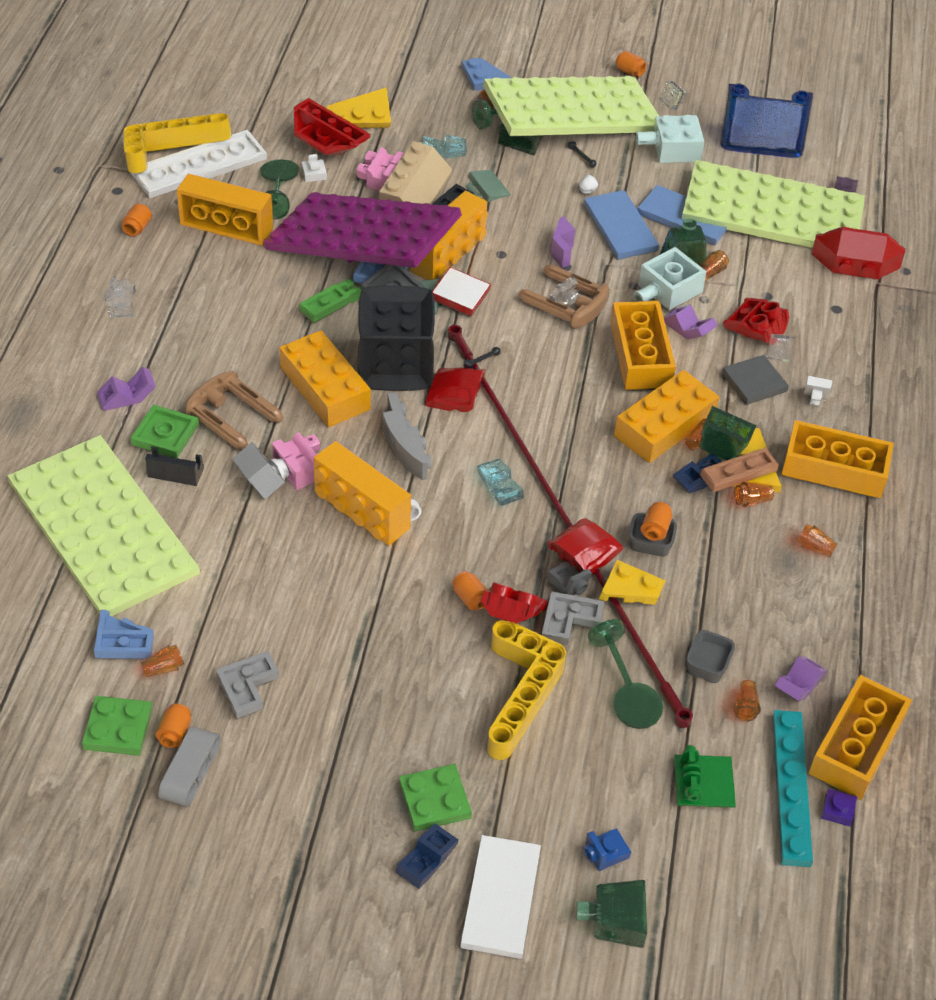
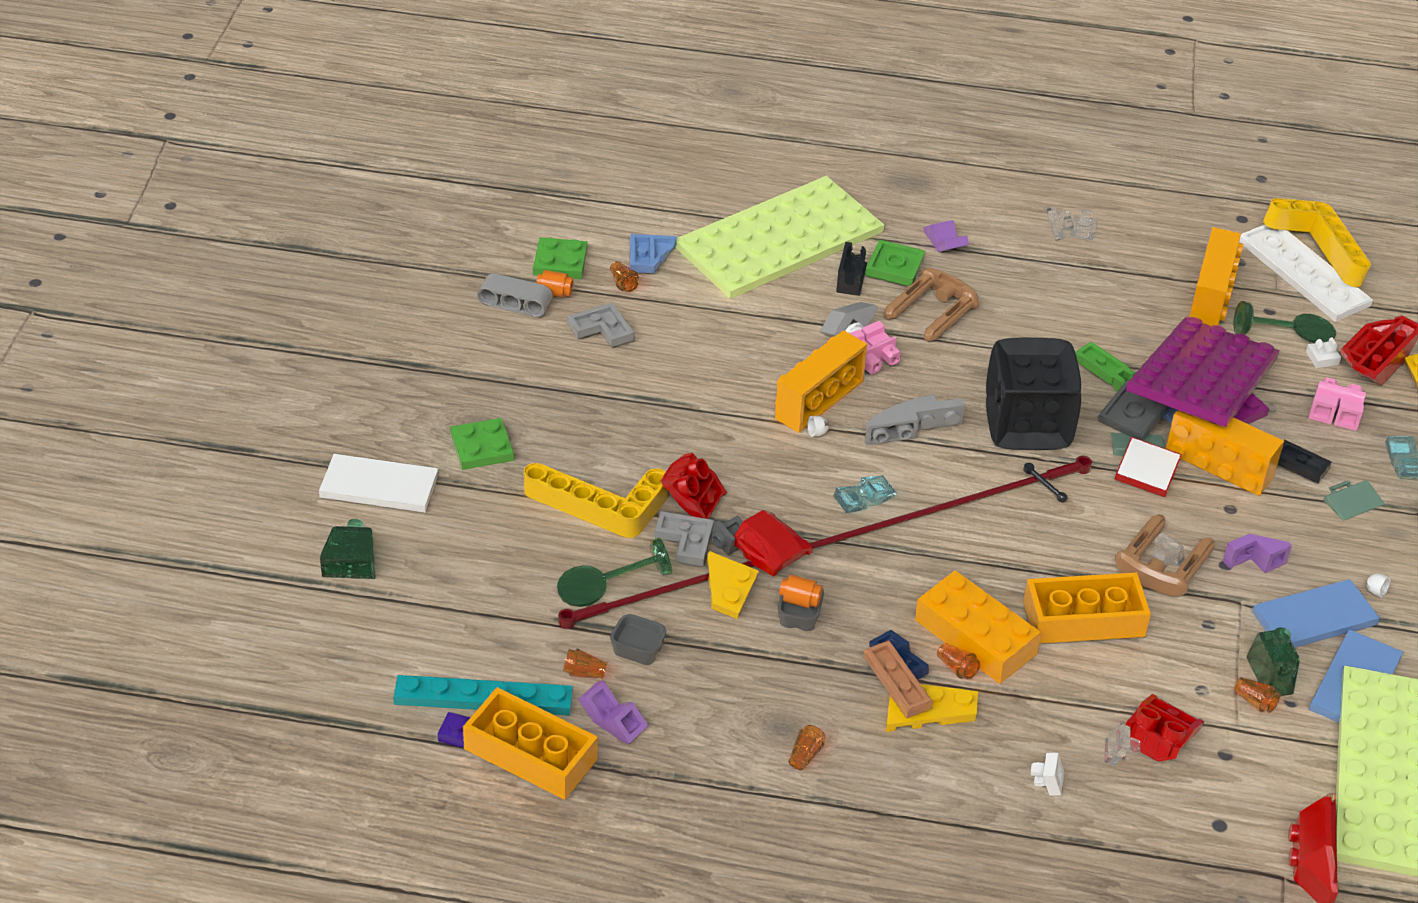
camera: 90 degrees right, 5 degrees down
orange brick [122,204,152,237] -> none
light orange brick [279,330,371,428] -> none
tan slope [379,141,452,205] -> none
dark blue slope [396,823,459,889] -> none
red slope [426,368,486,412] -> none
orange brick [452,571,488,610] -> none
blue bracket [583,828,631,871] -> none
light aqua brick [633,247,706,310] -> none
medium lavender slope [664,305,718,340] -> none
green hinge [674,745,736,808] -> none
clear green torso [700,406,757,460] -> none
dark grey tile [722,355,789,405] -> none
clear orange cone [734,482,774,507] -> none
light orange brick [781,420,894,498] -> none

